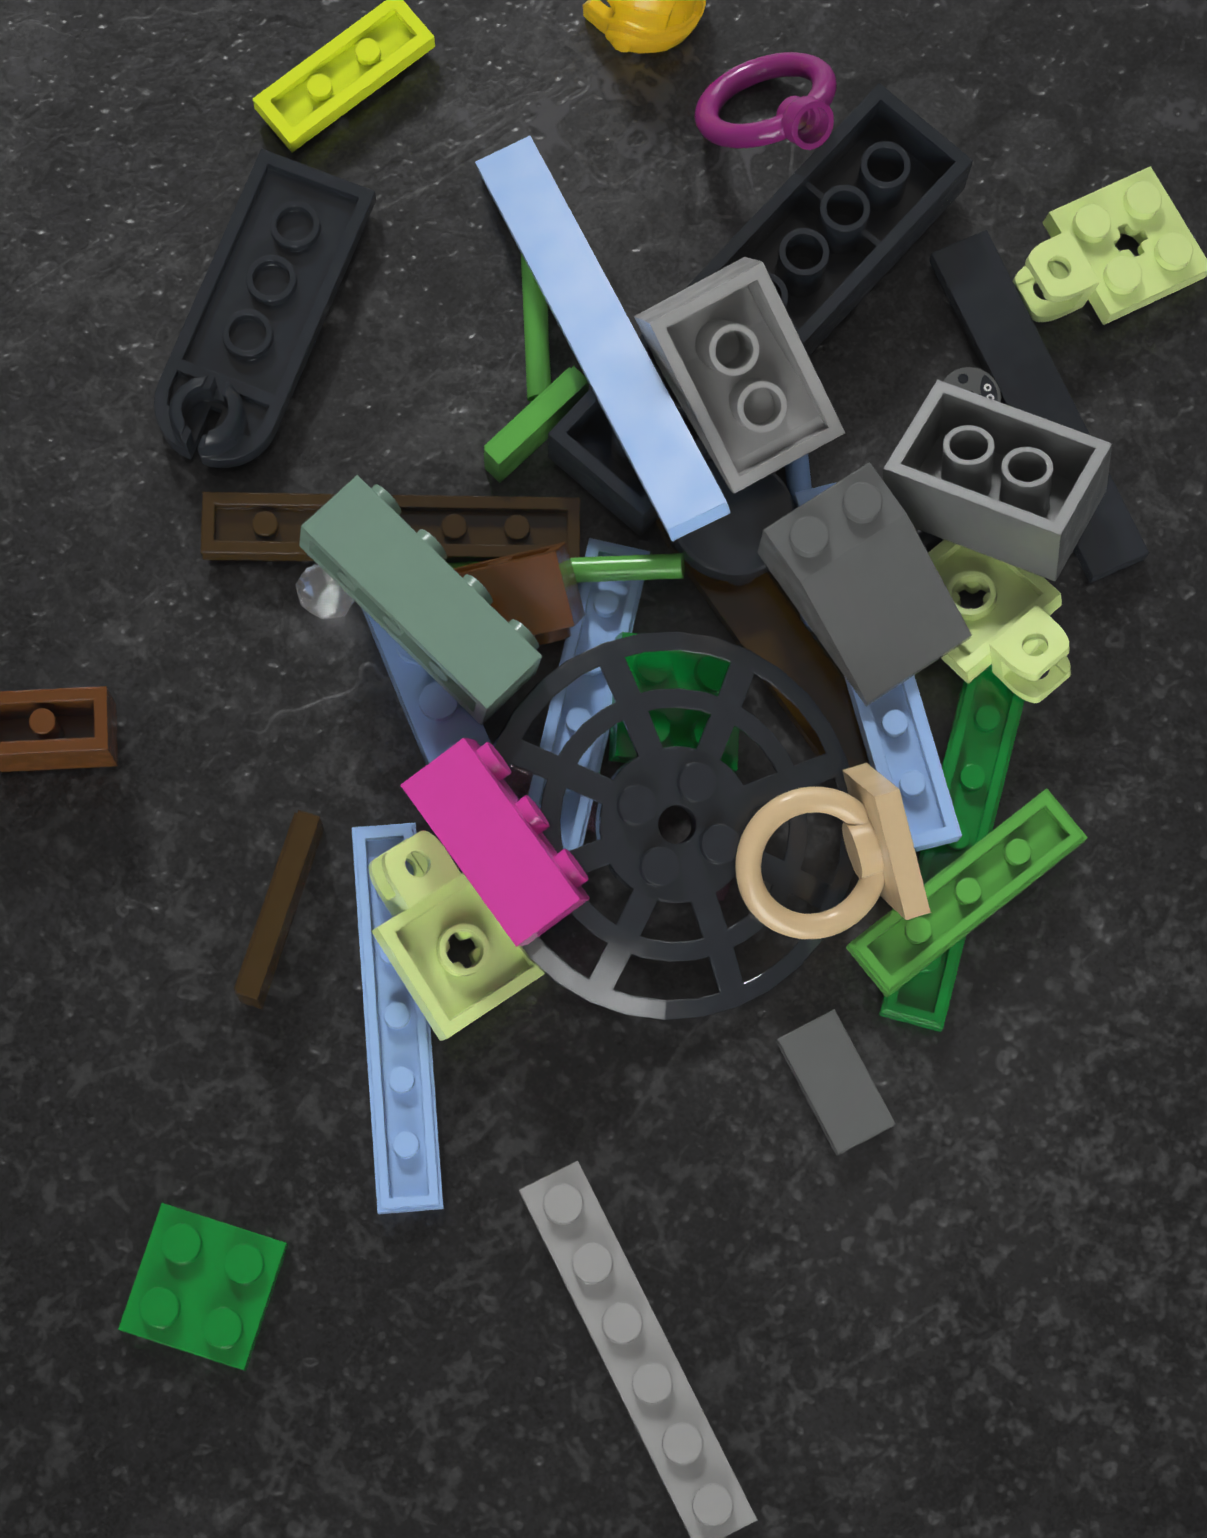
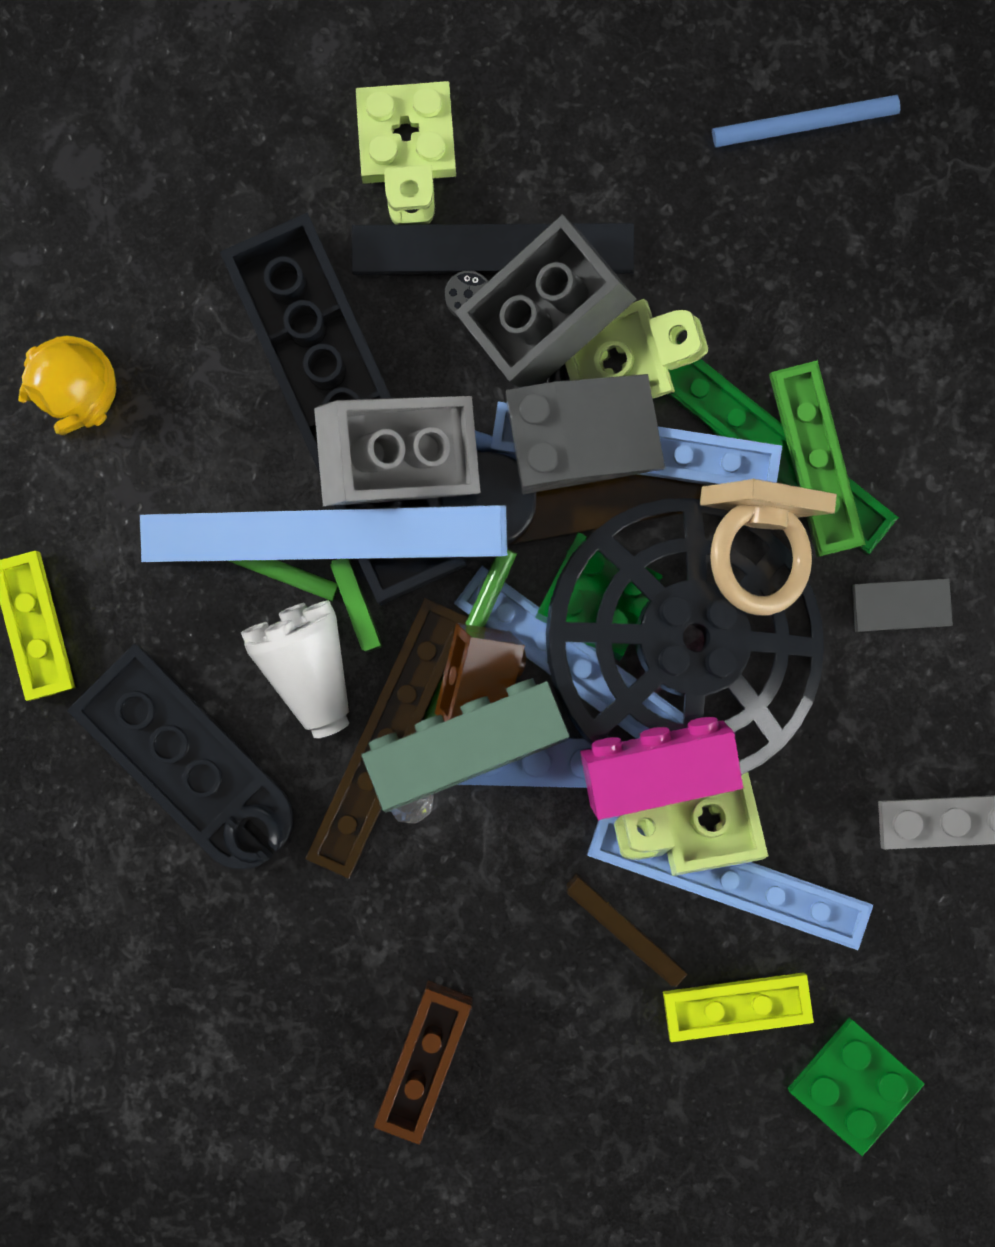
camera: 60 degrees left, 10 degrees up
magenta piece [695,52,837,150] -> none
none -> white cone [241,600,349,738]
none -> neon yellow plate [663,972,814,1042]

